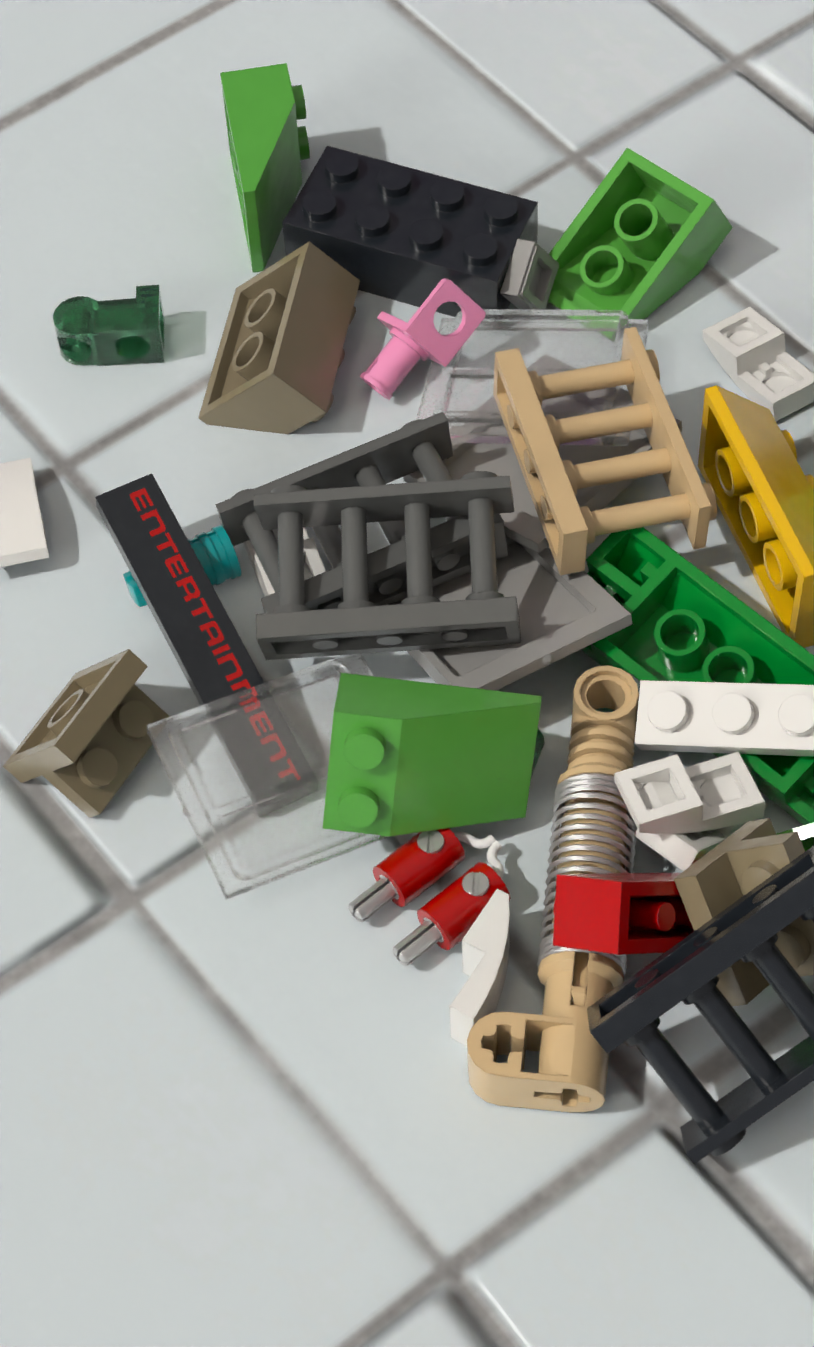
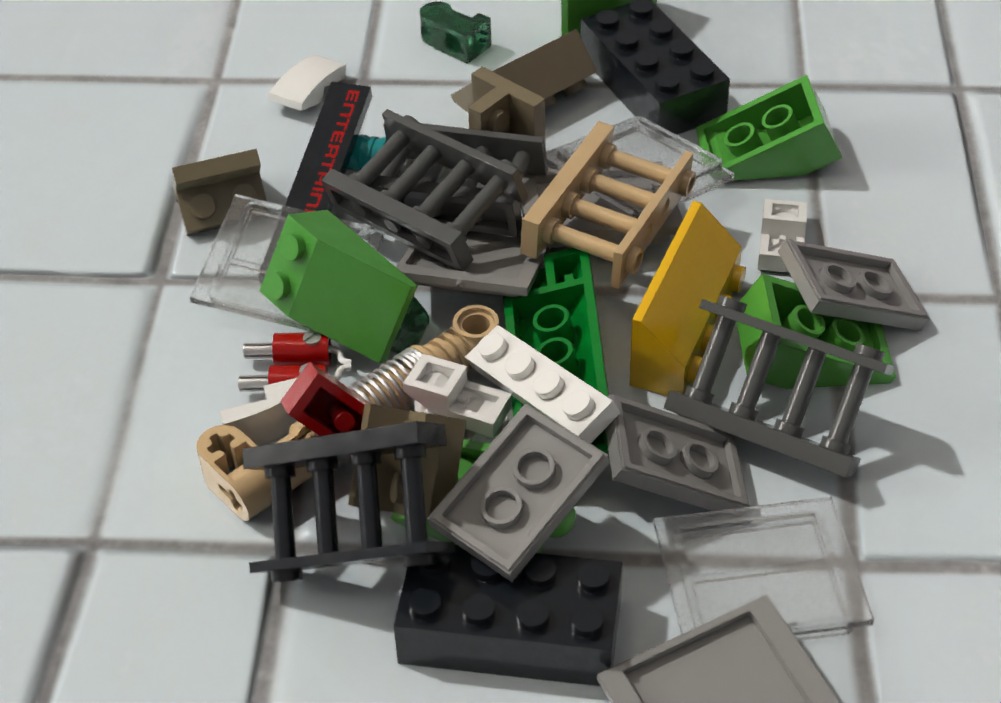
camera: 40 degrees right, 10 degrees down
bright pink bracket [360,278,486,400] -> none
light grey tile [500,239,559,317] -> none
none -> dark tan bracket [468,66,546,147]

